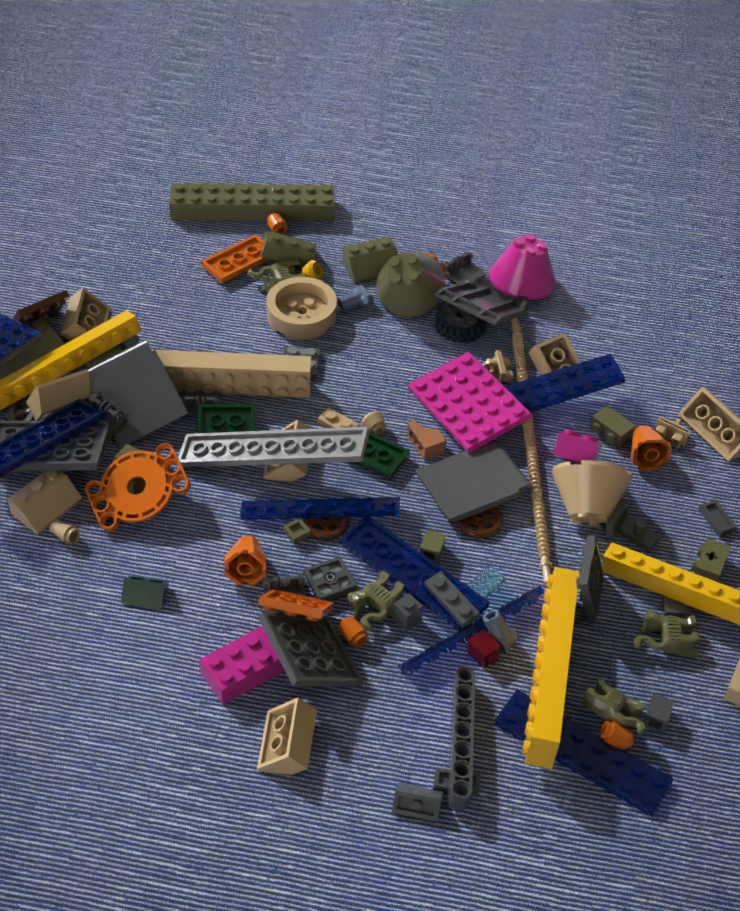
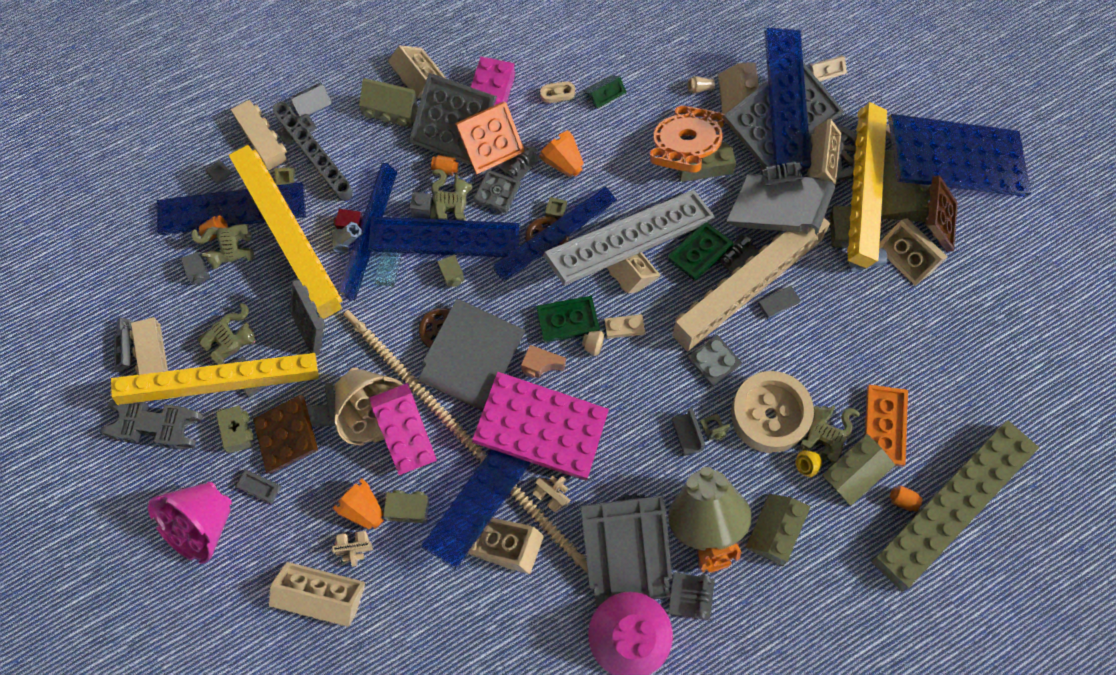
camera: 140 degrees right, 20 degrees up
sand blue piece [337,285,374,312] -> none
dark grey plate [424,571,480,628] -> none
none -> dark grey tile [205,160,232,185]
none -> tan brick [231,100,287,171]
none -> reddish brown plate [253,395,318,474]
none -> olive slope [275,168,295,186]
none -> olive slope [359,78,418,127]
none -> tan plate [540,81,575,103]
none -> dark grey panel [672,408,705,456]
none -> olive bracket [700,414,730,441]

